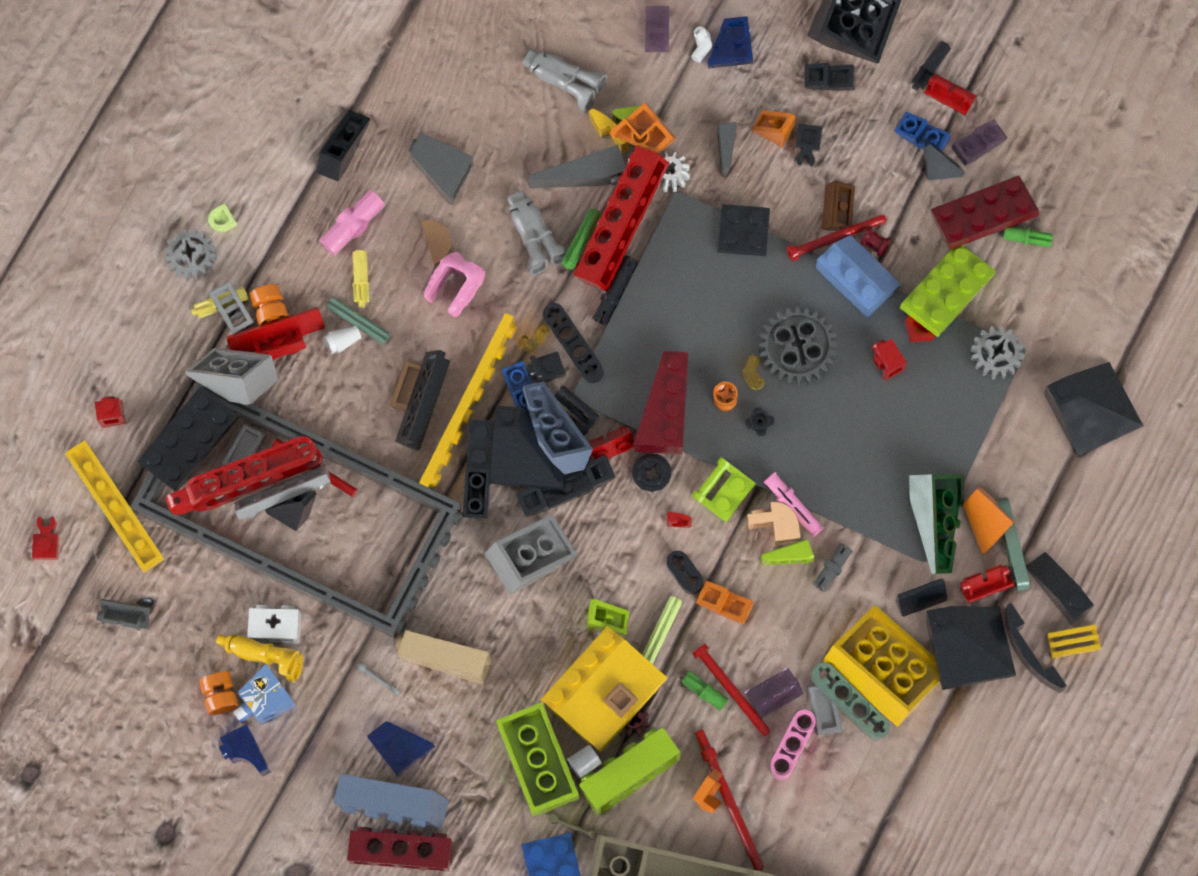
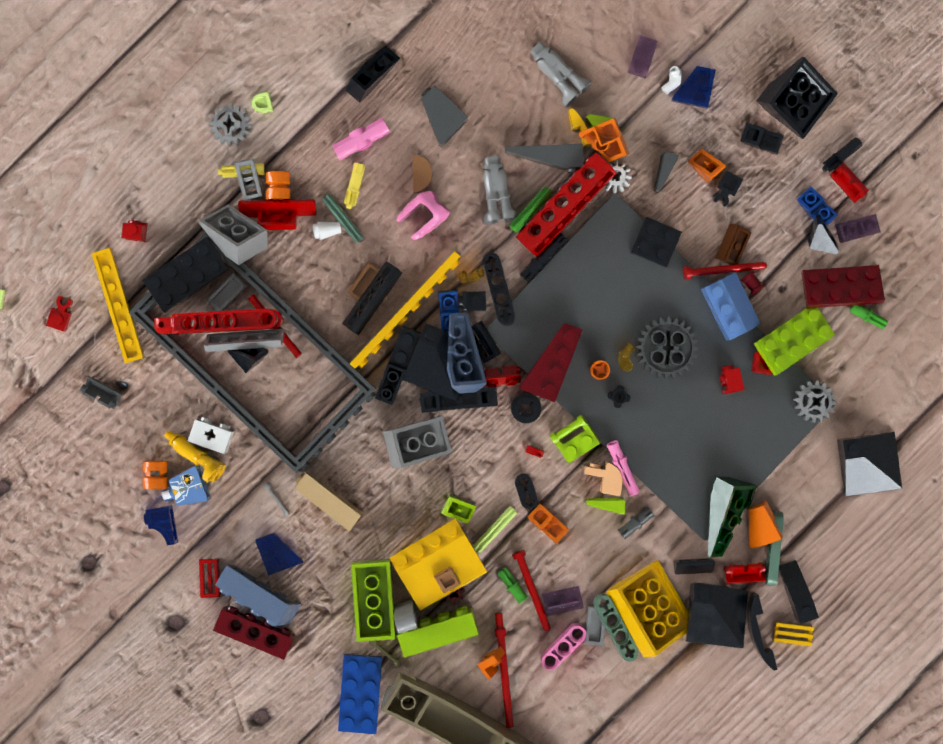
camera: 15 degrees right, 15 degrees up
none -> red tile [199,558,221,598]

